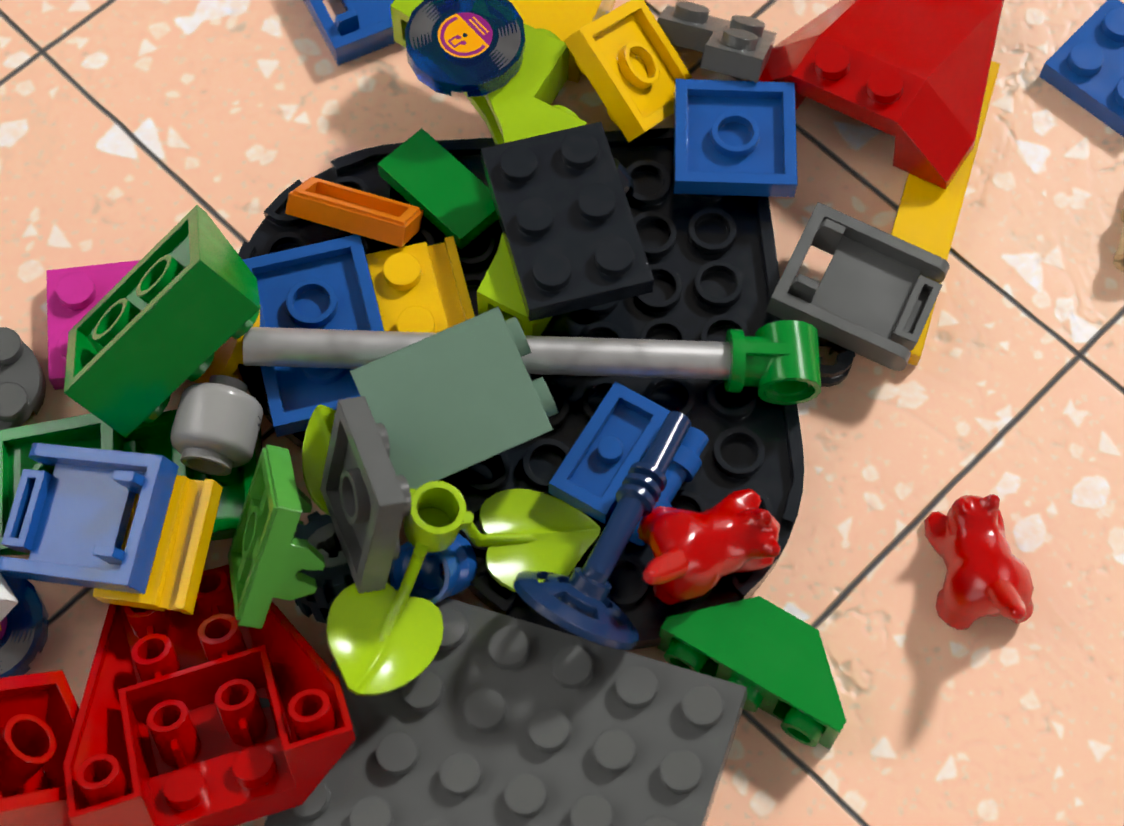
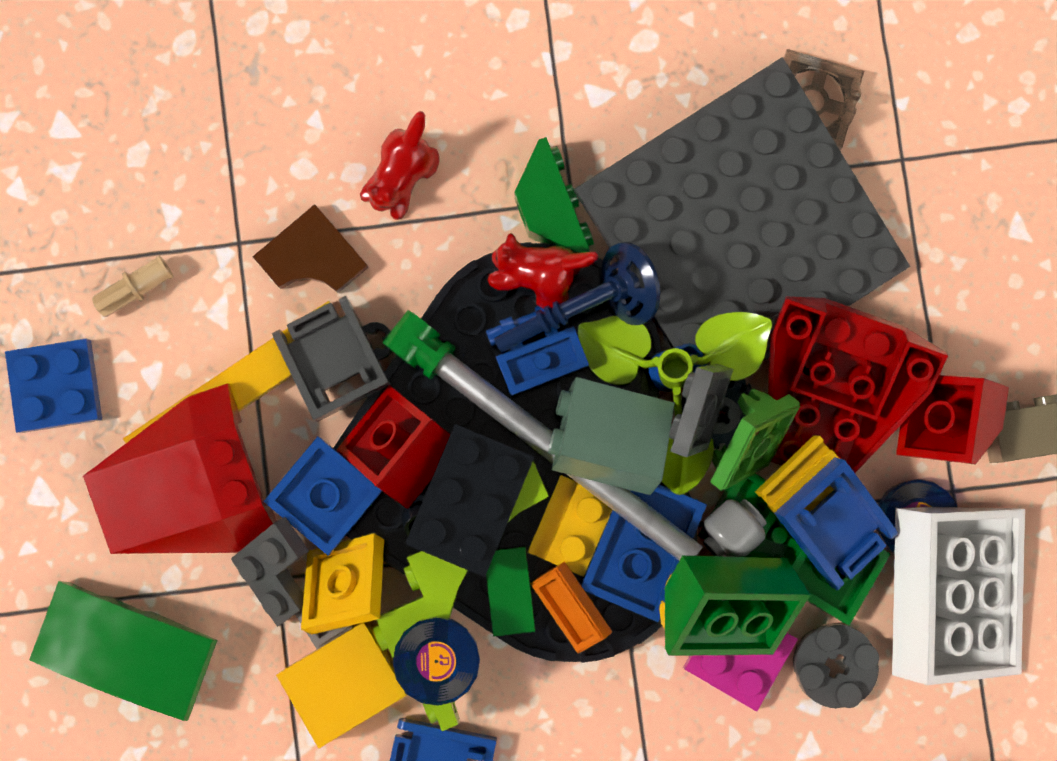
camera: 145 degrees left, 20 degrees up
none -> reddish brown tile [252,204,369,293]
none -> red slope [336,385,450,509]

